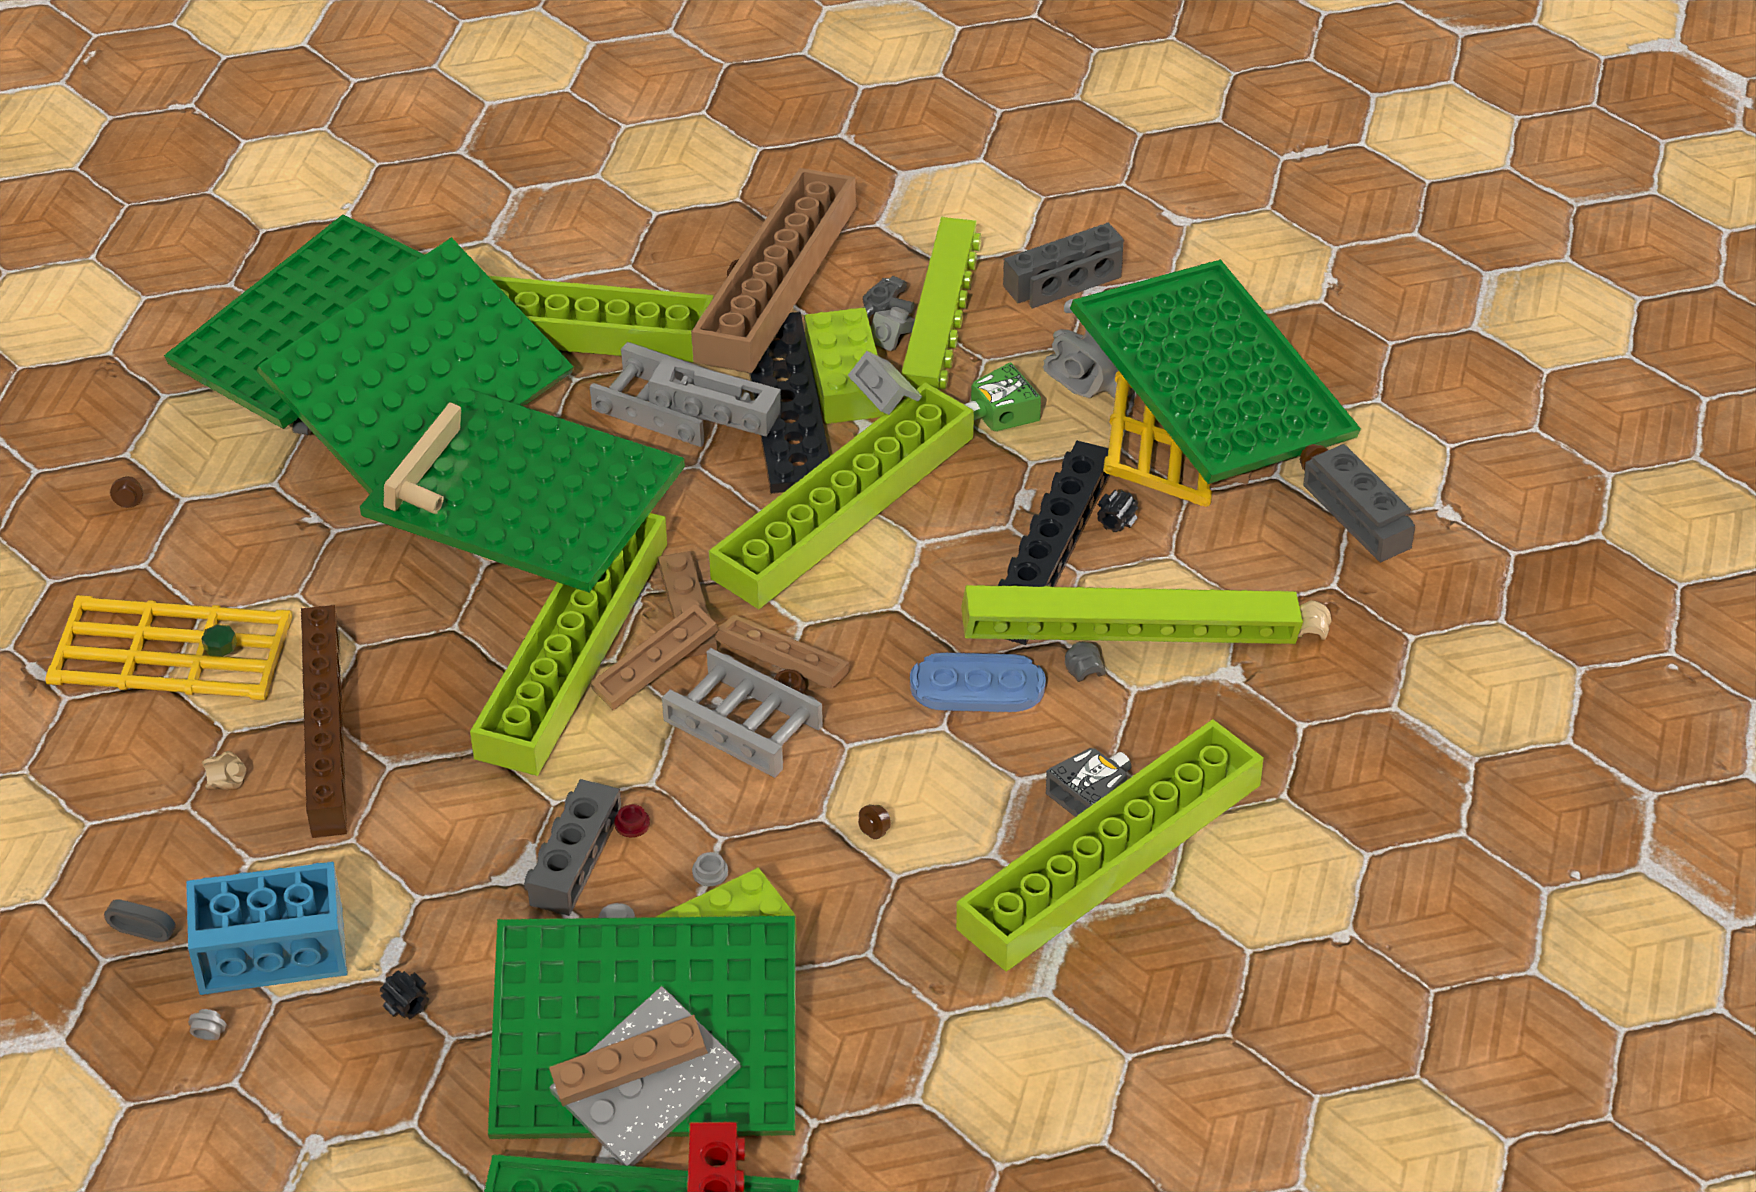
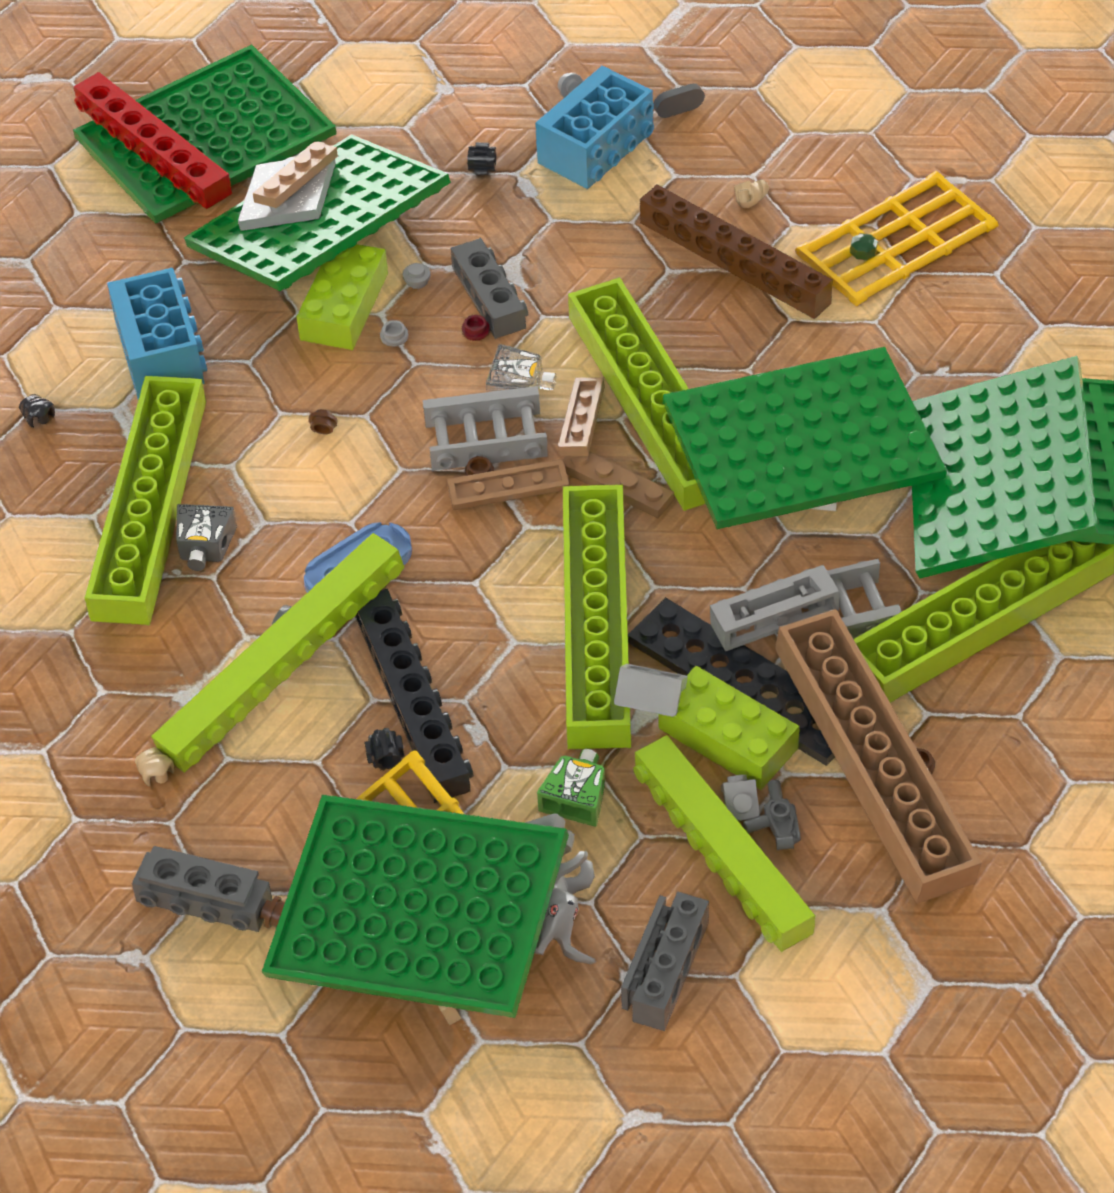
camera: 140 degrees right, 5 degrees up
reddish brown plate [110,476,143,508] -> none
tan piece [384,402,461,514] -> none
none -> black arm [19,394,55,428]
none -> dark azure brick [107,267,207,400]
none -> clear torso [486,344,556,392]

